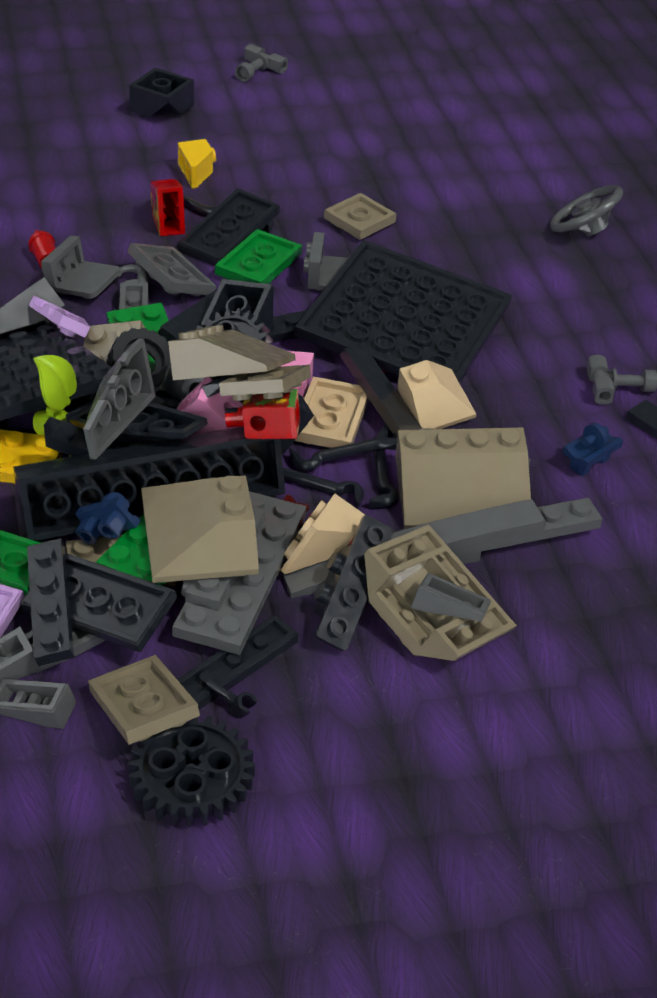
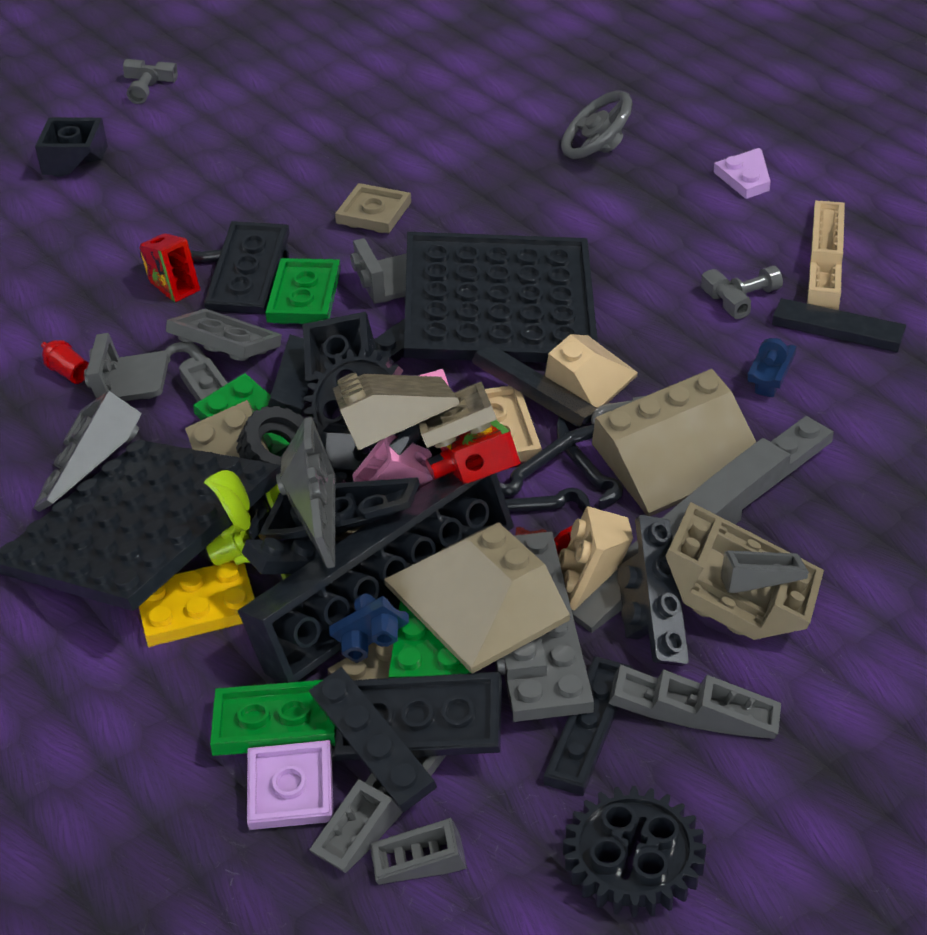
camera: 20 degrees left, 0 degrees up
lavender wing [29,295,90,339] -> none
dark tan plate [88,655,200,745] -> none
yellow slope [178,139,216,189] -> none
black hand [205,678,257,718] -> none
none -> dark grey slope [609,664,781,739]

